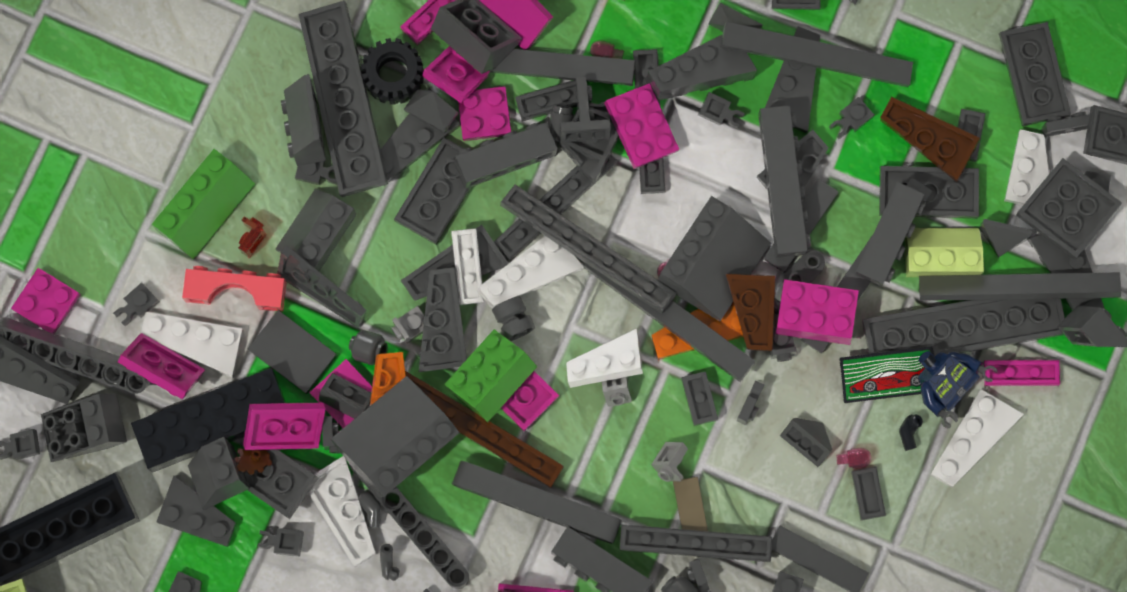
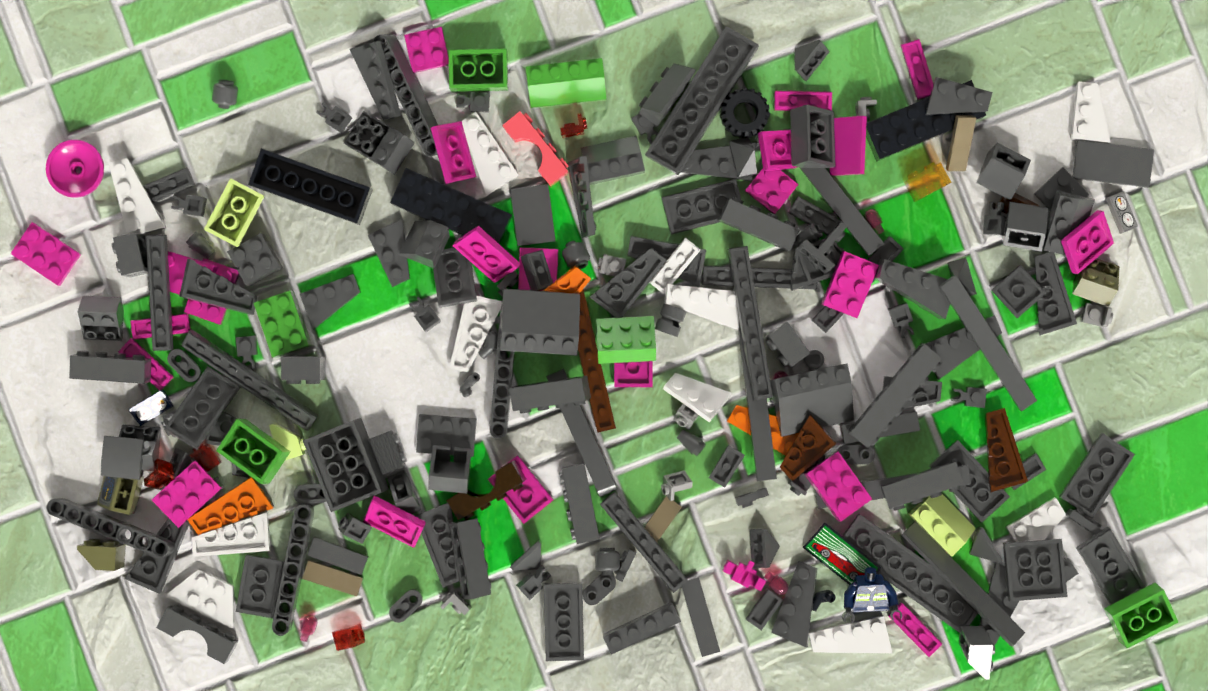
camera: 40 degrees right, 10 degrees up
reddish brown piece [234,448,272,475] -> none
none -> bright green brick [449,49,508,92]
none -> dark grey brick [509,375,591,413]
none -> dark grey cone [677,429,706,456]
none -> dark pink piece [722,560,766,591]
none -> dark grey piece [765,322,810,367]
none -> dark grey wing [771,561,818,648]
none -> dark grey tile [804,350,824,369]

